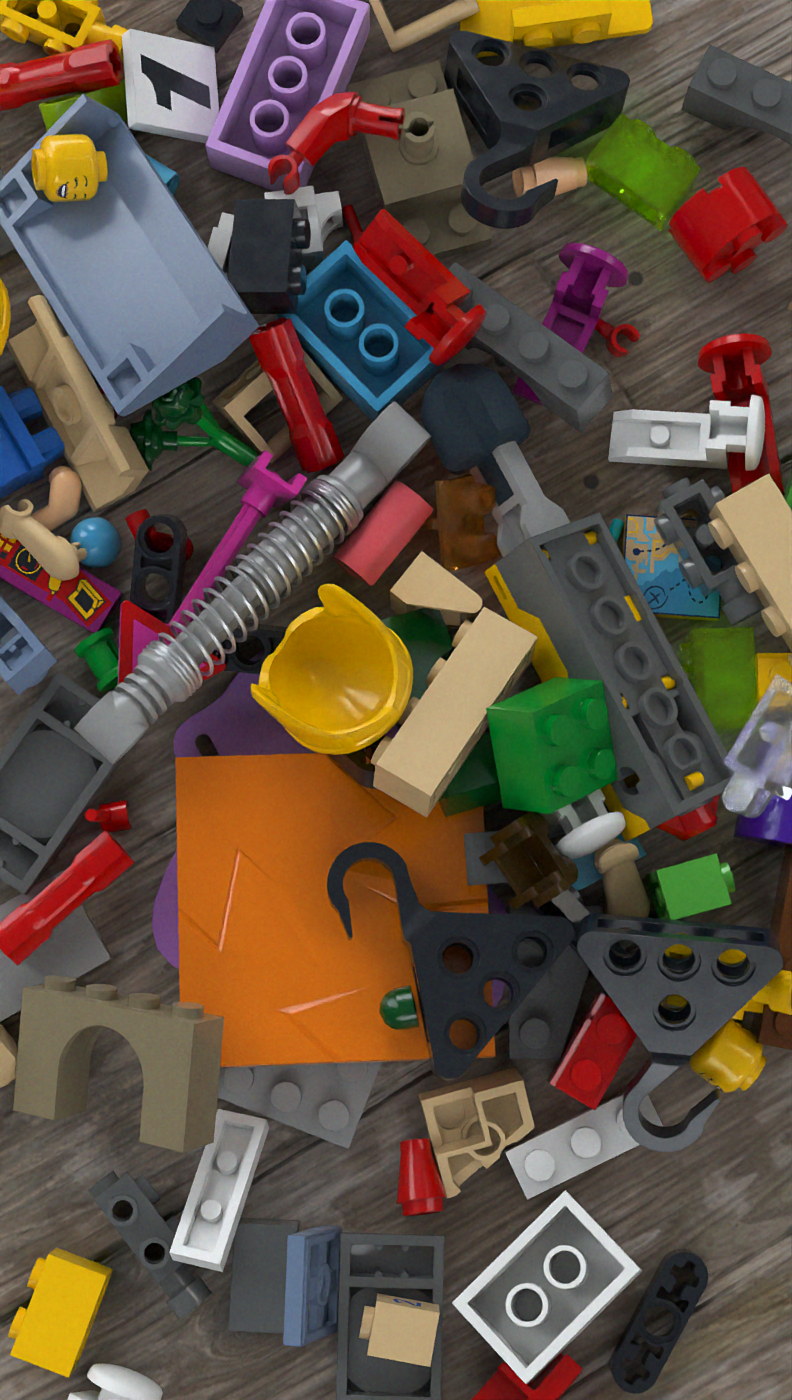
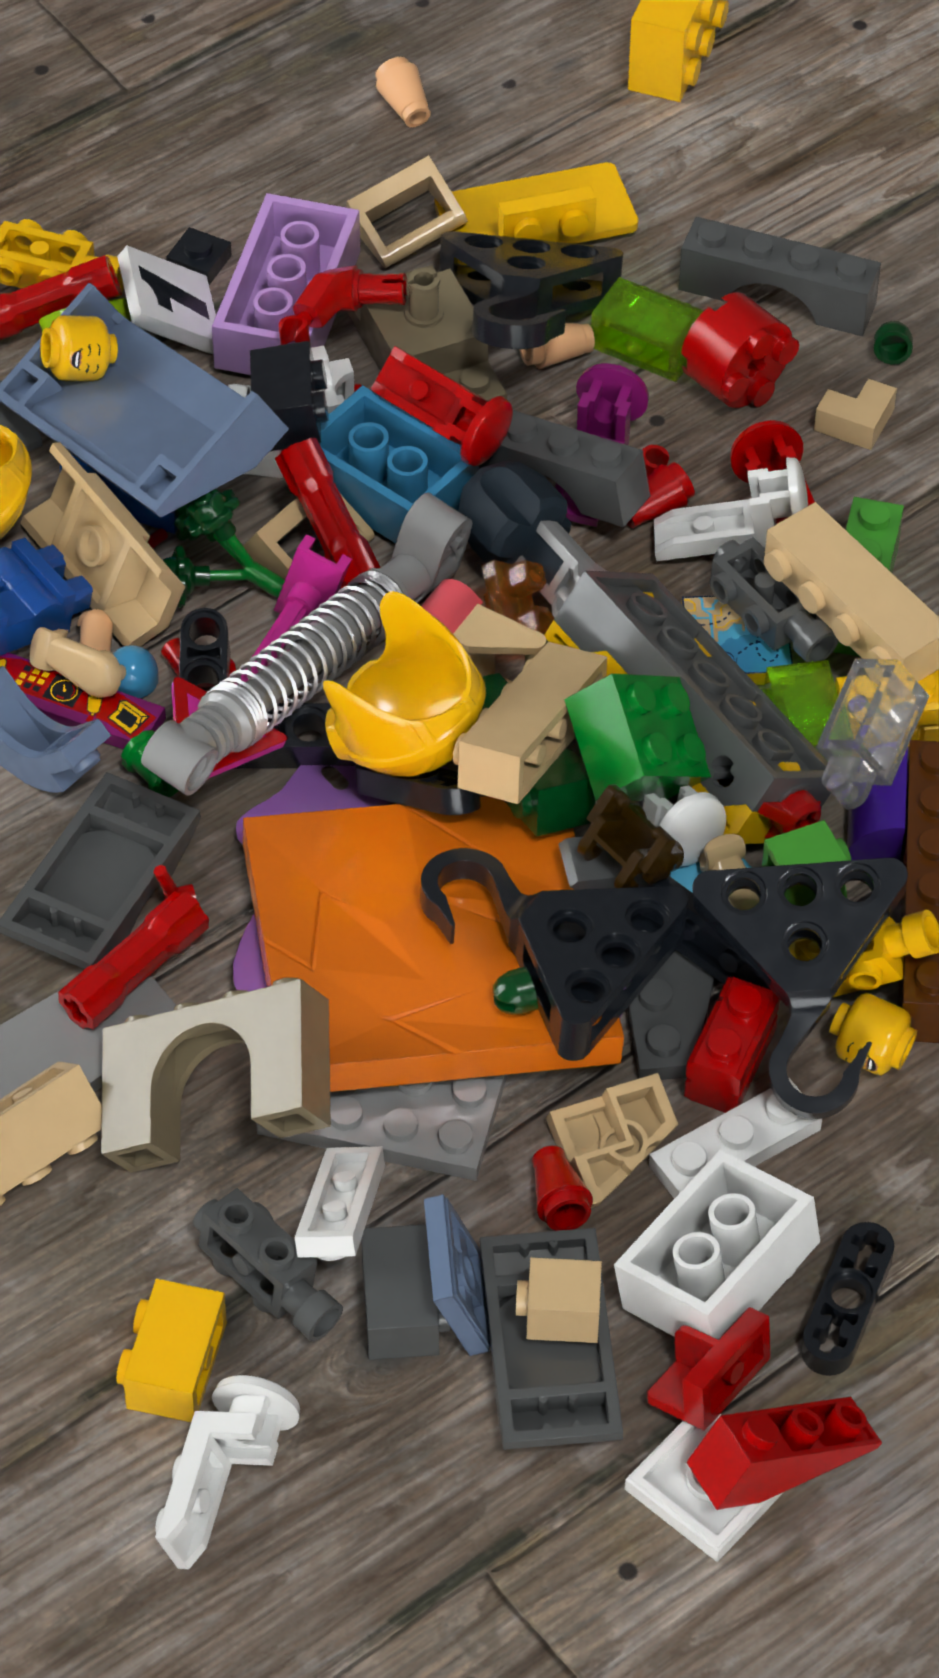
camera: 10 degrees left, 30 degrees down
none -> red cone [627,462,695,528]

